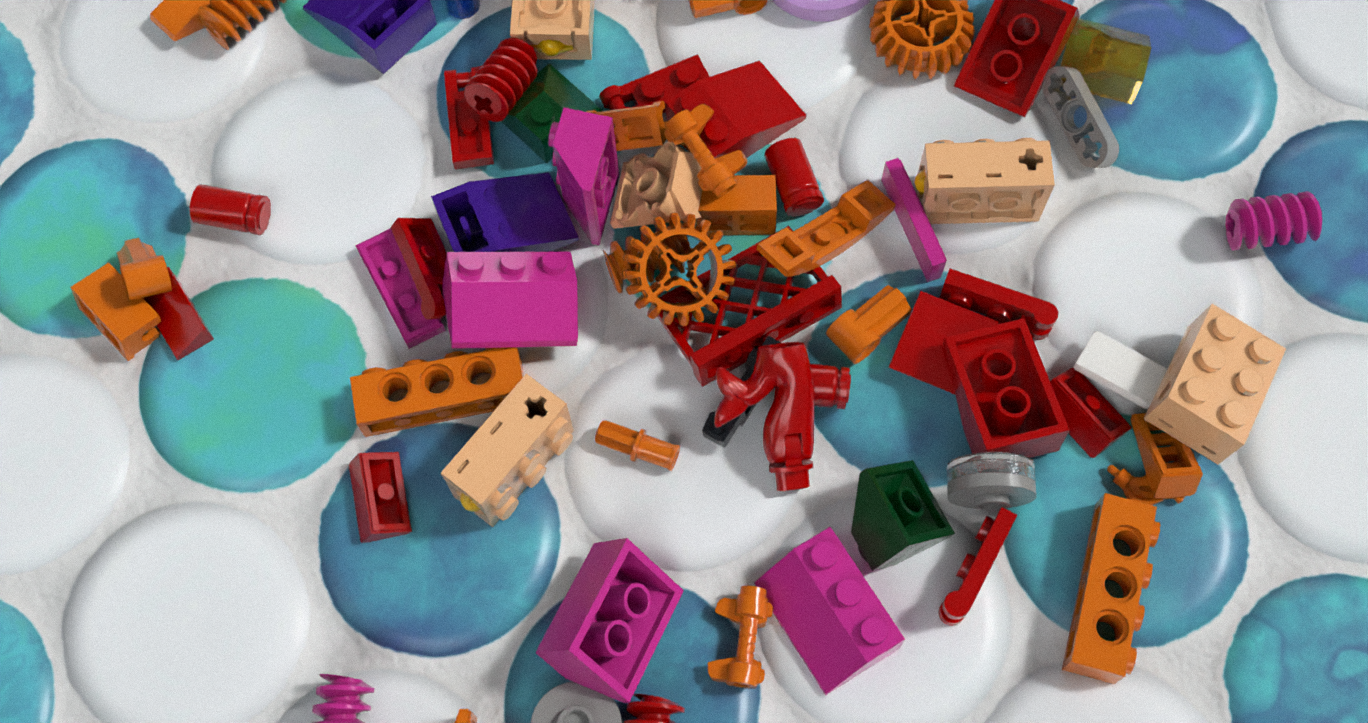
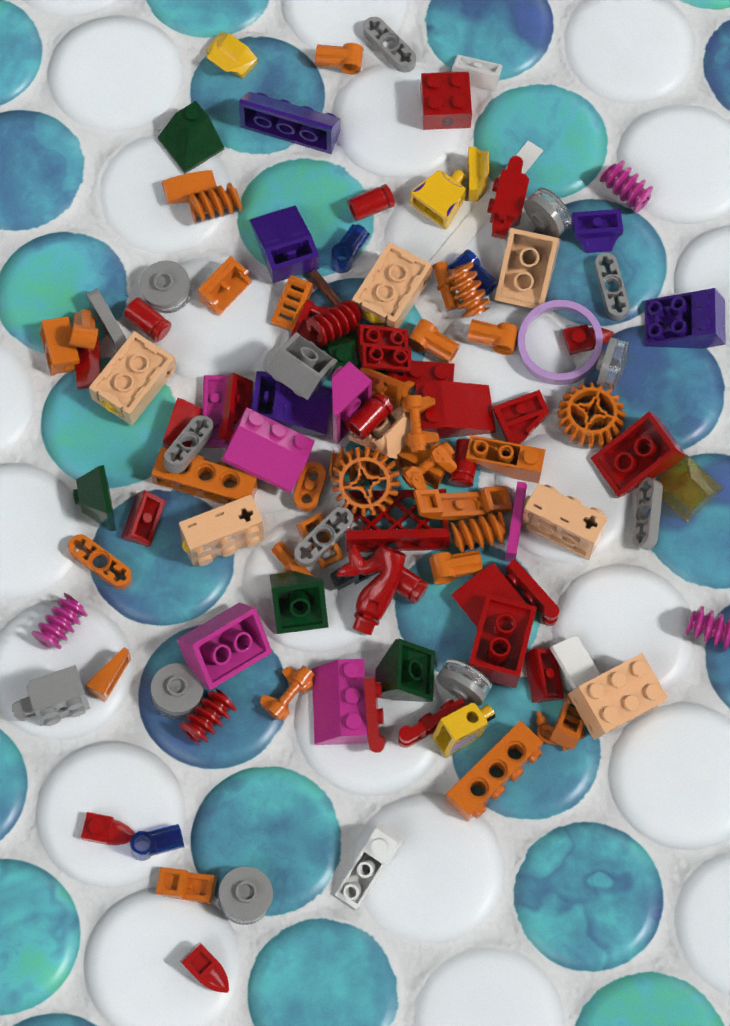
camera: 25 degrees right, 0 degrees up
none -> orange beam [68,534,132,590]
none -> dark green slope [73,465,116,531]
none -> light grey beam [86,289,127,352]
none -> light nougat piece [89,331,177,426]
none -> light grey piece [140,260,192,314]
none -> red slope [163,398,203,449]
none -> light grey beam [164,415,213,473]
none -> orange hinge [198,256,252,316]
none -> light grey hinge [266,332,337,400]
none -> dark green slope [269,571,329,634]
none -> orange slope [271,275,313,332]
none -> orange plate [294,462,326,512]
none -> light grey beam [294,507,353,568]
none -> orange slope [296,513,344,569]
none -> copper bar [308,269,360,328]
none -> red piece [346,392,394,440]
none -> red slope [357,324,412,373]
none -> red plate [364,676,386,753]
none -> orange piece [401,441,457,490]
none -> orange piece [408,319,460,363]
none -> yellow torso [432,702,495,758]
none -> orange piece [450,512,506,553]
none -> orange slope [466,435,546,483]
none -> red wing [493,390,549,444]

